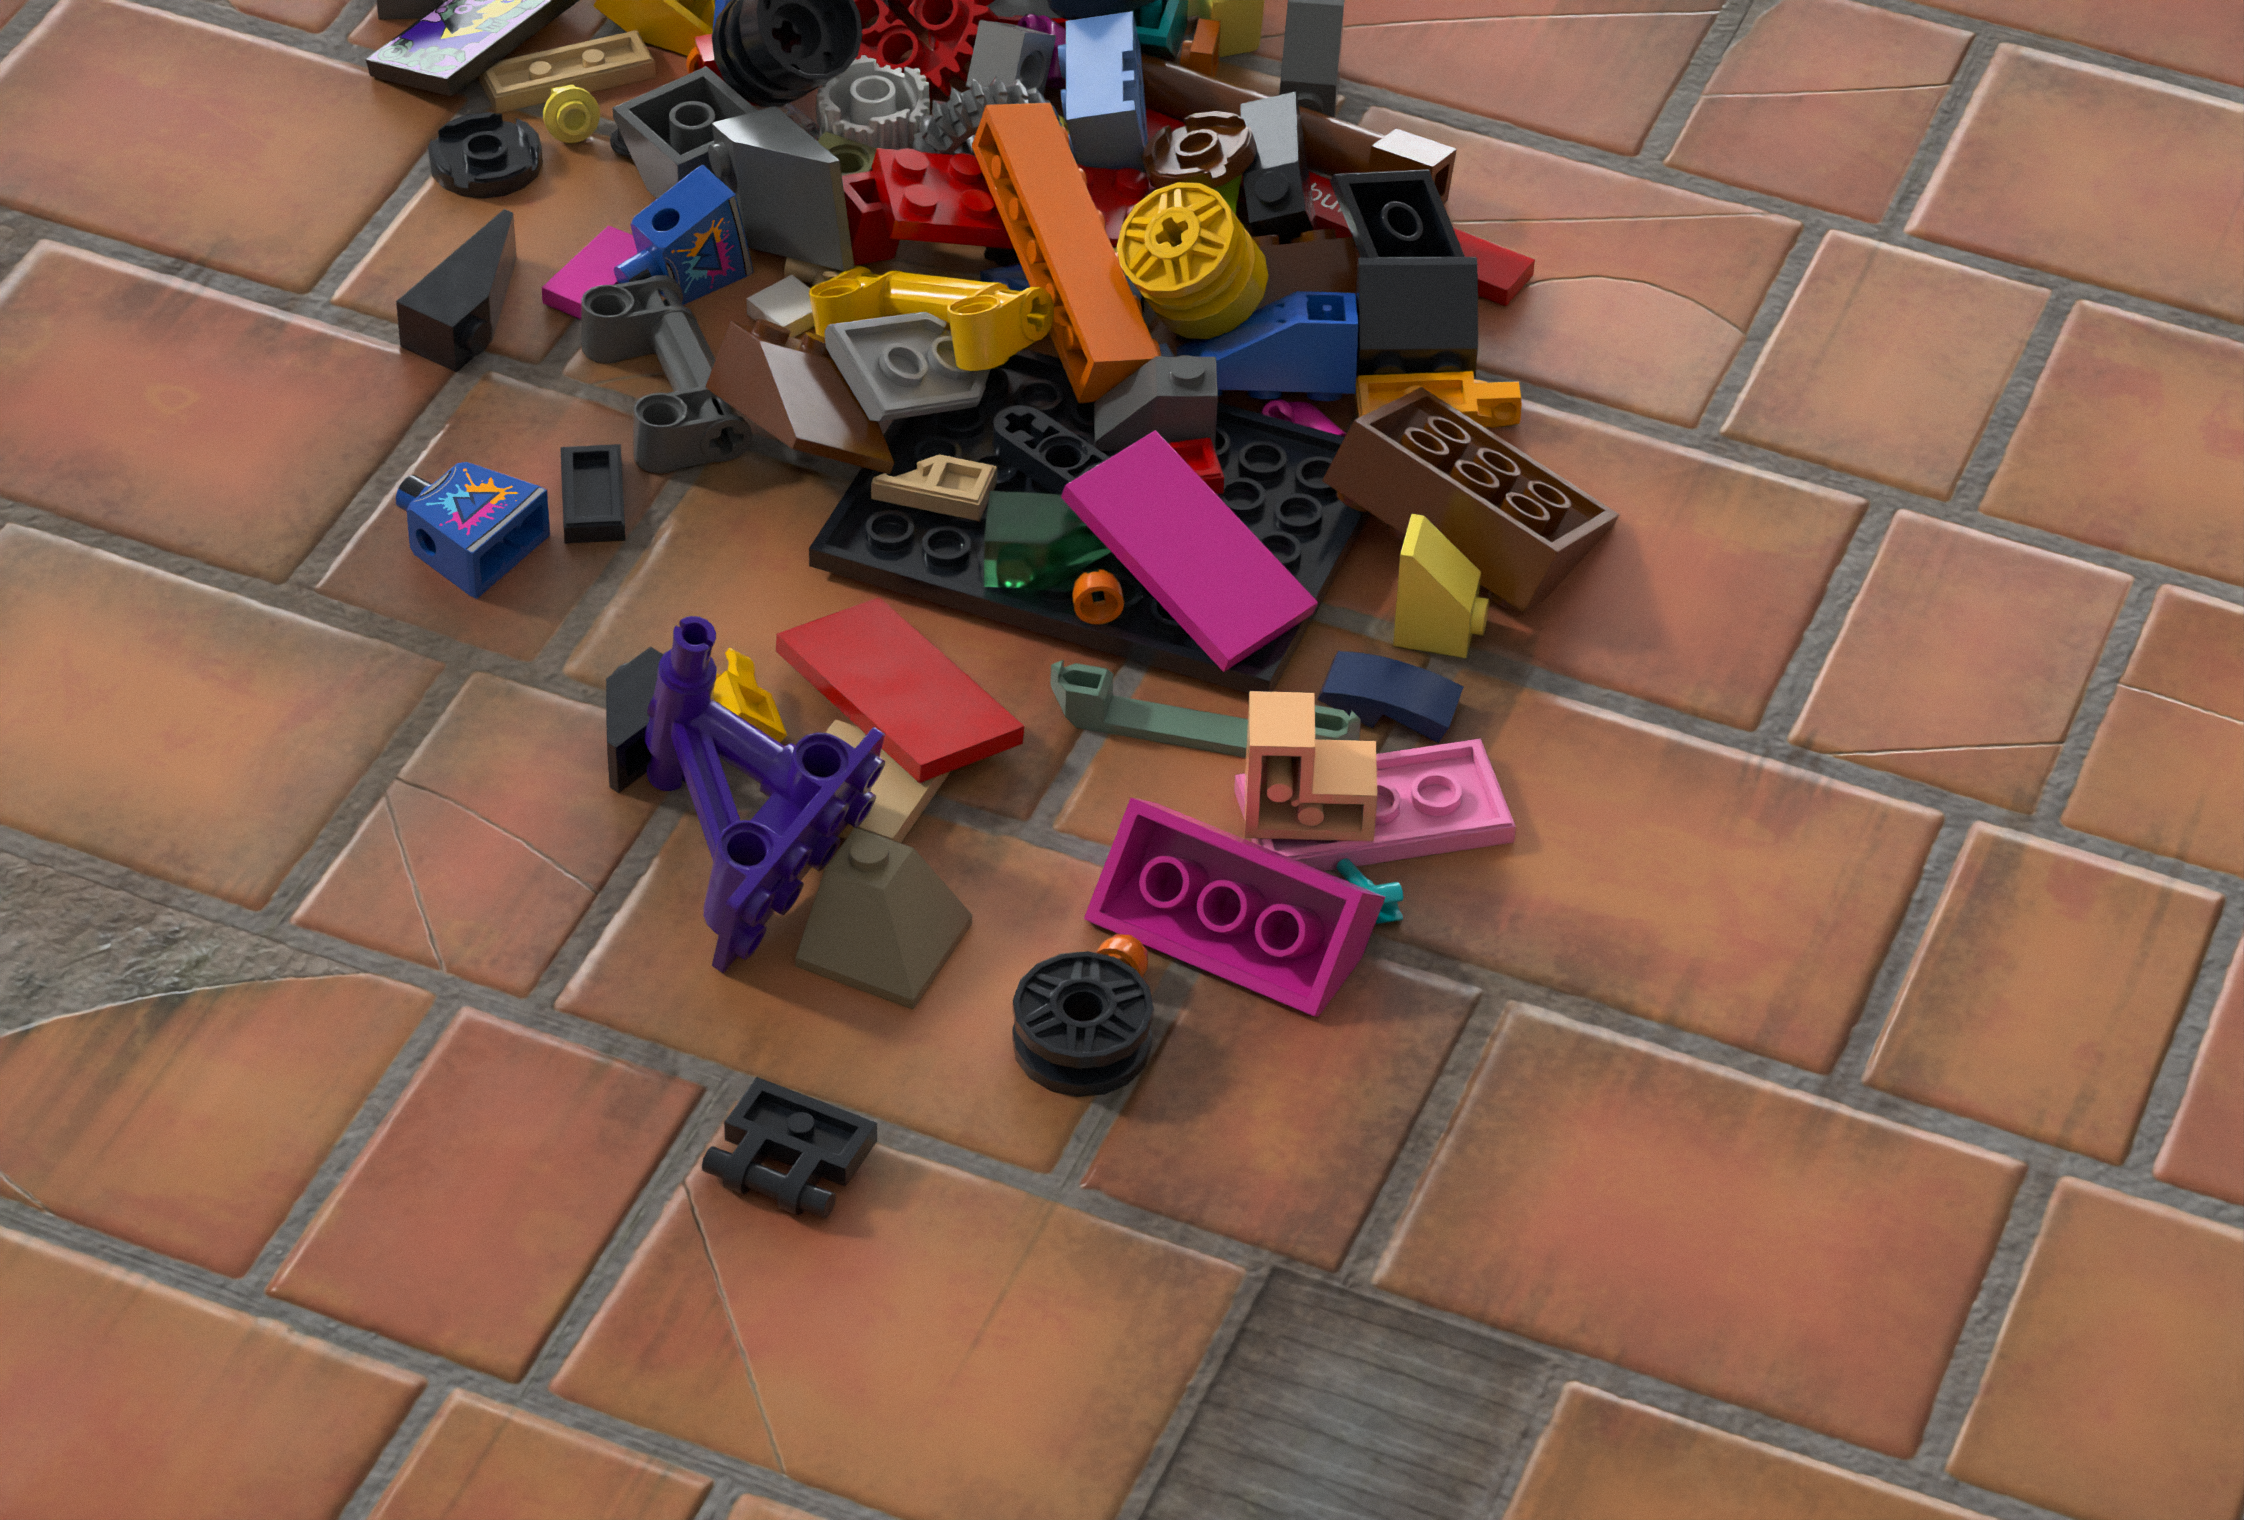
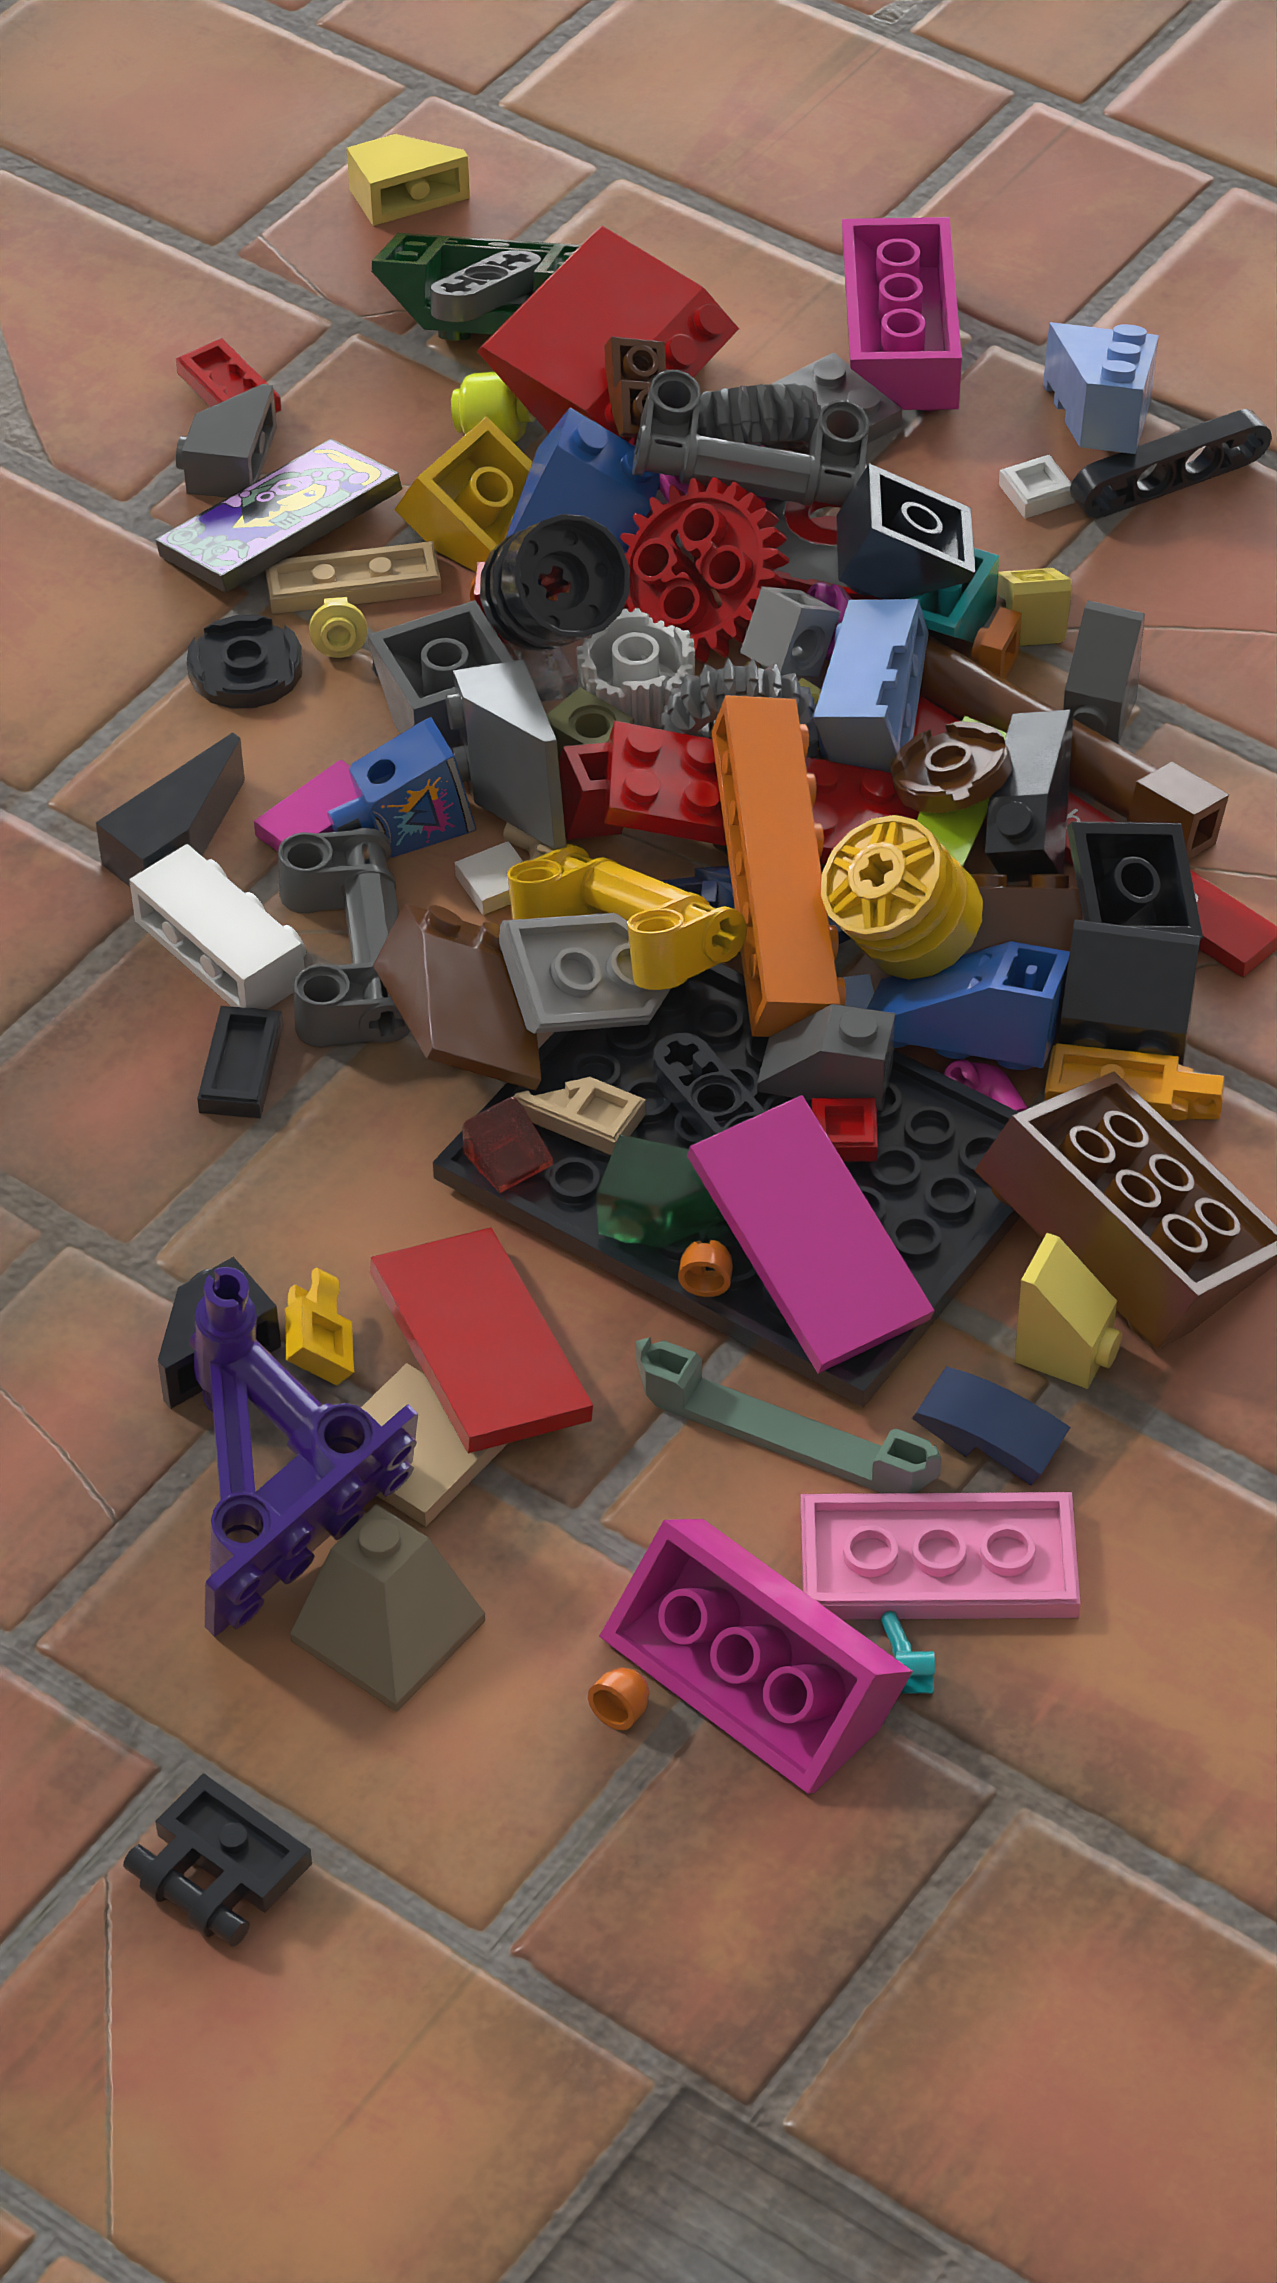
camera: 15 degrees right, 5 degrees up
blue torso [396,462,550,599] -> none
black wheel [1012,951,1154,1097] -> none
light nougat brick [1245,691,1377,841] -> none
none -> white brick [129,844,306,1010]
none -> clear red slope [462,1097,553,1193]

